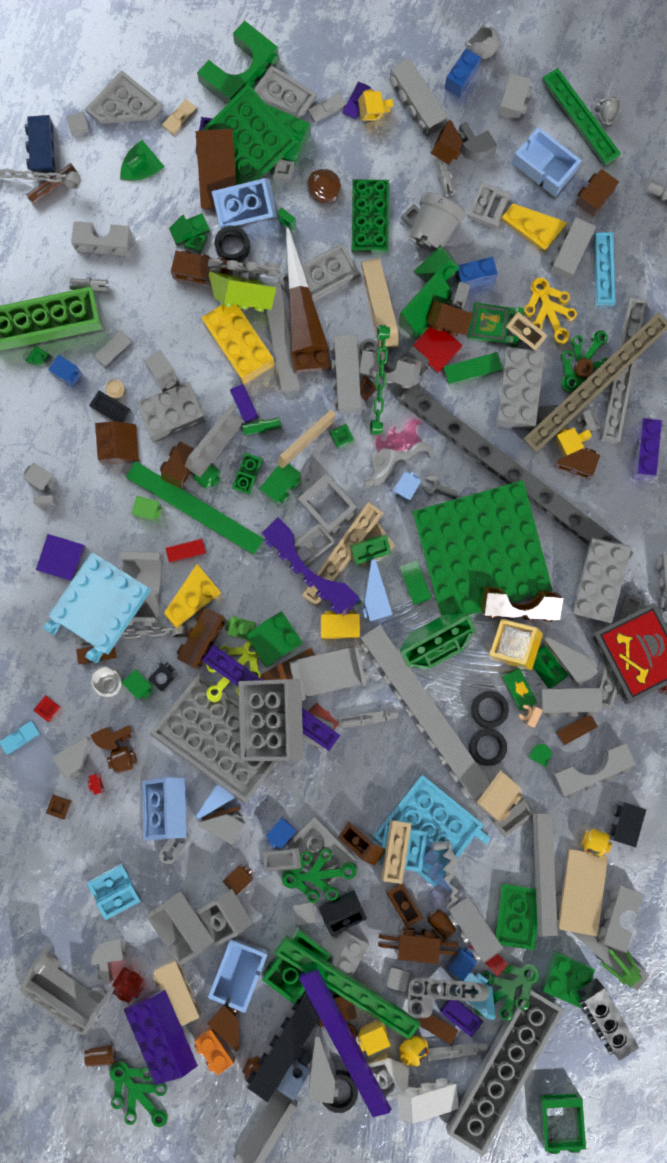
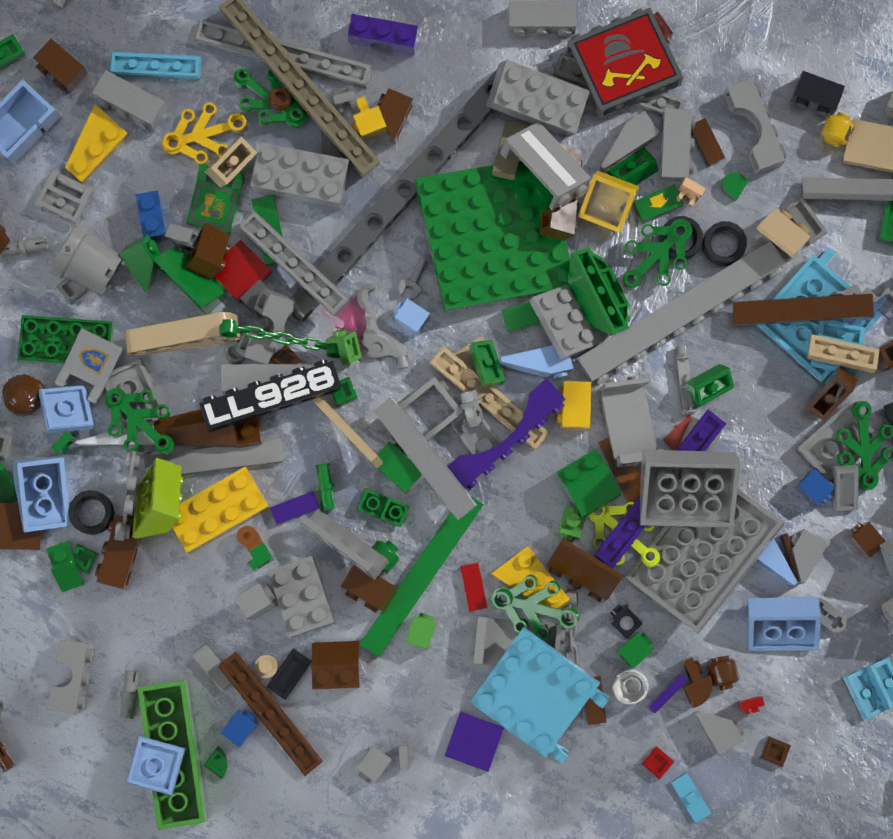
camera: 90 degrees left, 0 degrees up
none -> light blue tile [39,385,94,433]
none -> light grey flag [55,328,124,403]
none -> green plant [105,388,175,455]
none -> light blue tile [126,736,186,795]
none -> black brick [199,359,342,433]
none -> reddish brown tile [218,651,323,776]
none -> leg [237,526,274,572]
none -> light grey tile [238,211,350,317]
none -> bright green bracket [326,329,362,365]
none -> light grey tile [373,397,478,520]
none -> light grey piece [459,389,483,427]
none -> green plant [491,574,579,640]
none -> dark tan tile [492,120,528,180]
none -> light grey panel [500,122,591,210]
none -> light grey plate [529,284,600,360]
none -> green plant [623,219,692,288]
none -> dark purple tile [646,674,687,713]
none -> green slope [685,364,734,407]
none -> reddish brown tile [733,294,874,326]

